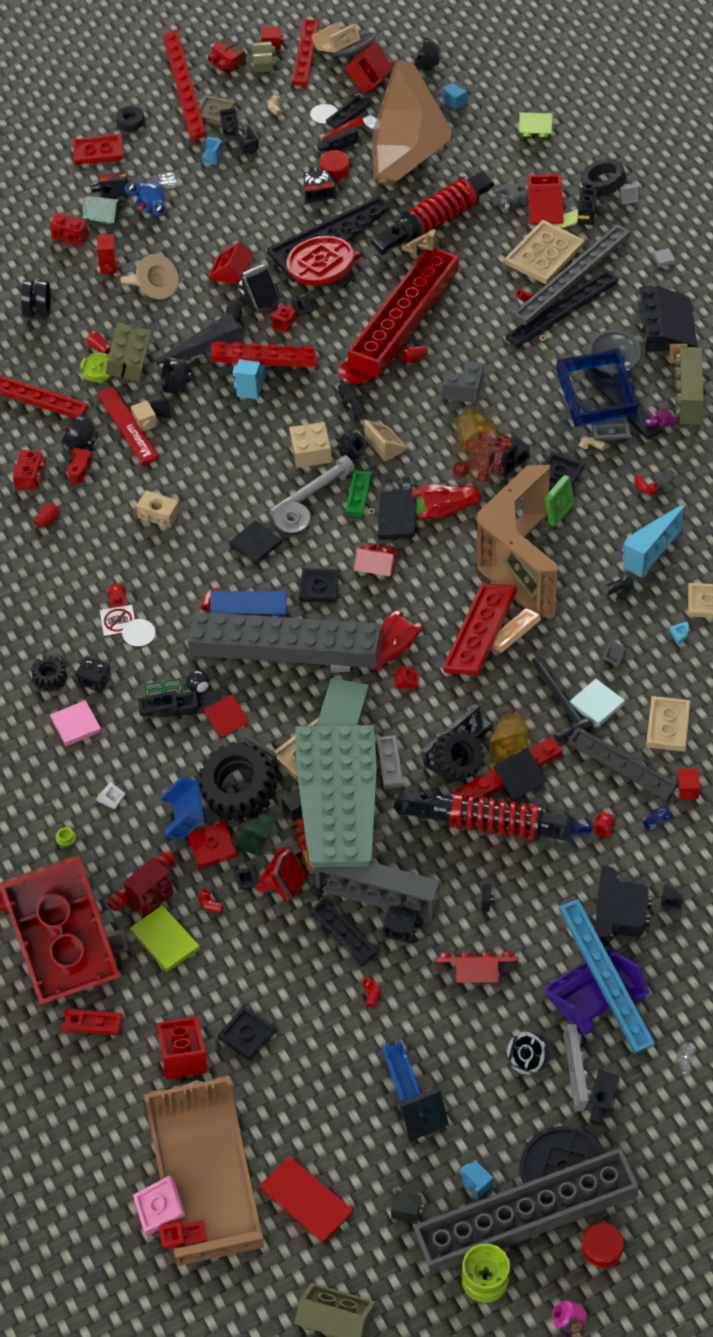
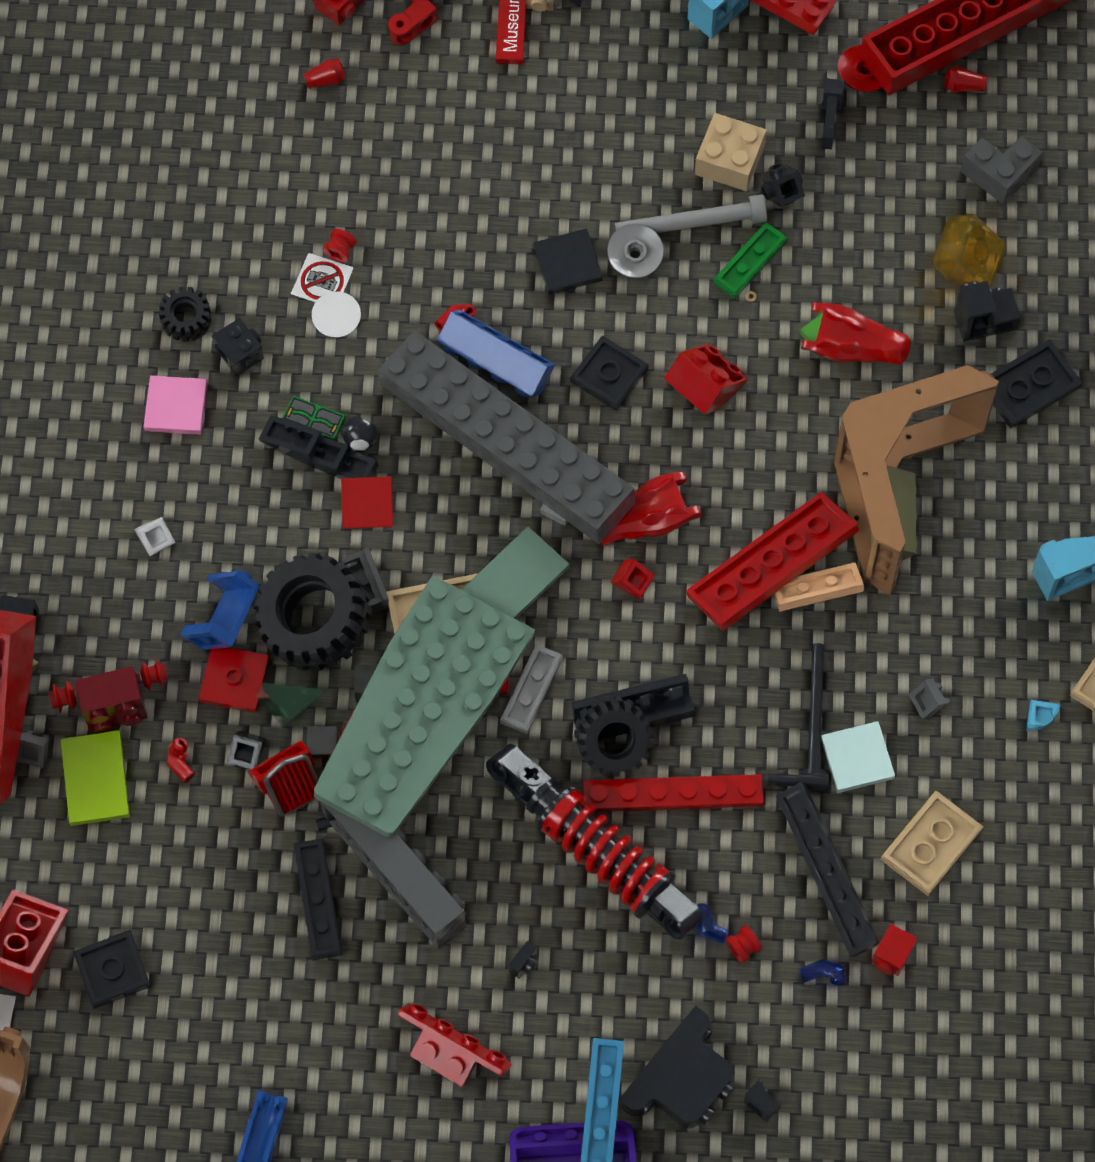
camera: 30 degrees right, 15 degrees up
lime plate [56,828,76,847] -> none
tan brick [136,490,180,528] -> none
red arm [362,977,381,1008] -> none
tan slope [364,420,408,461] -> none
black tile [378,477,417,540] -> none
black head [383,906,419,943] -> none
clear red plant [453,430,511,483] -> none
clear yellow slope [490,712,528,764] -> none
black tile [493,747,546,801] -> none
bright green tile [544,475,575,527] -> none
black piece [607,575,633,601] -> none

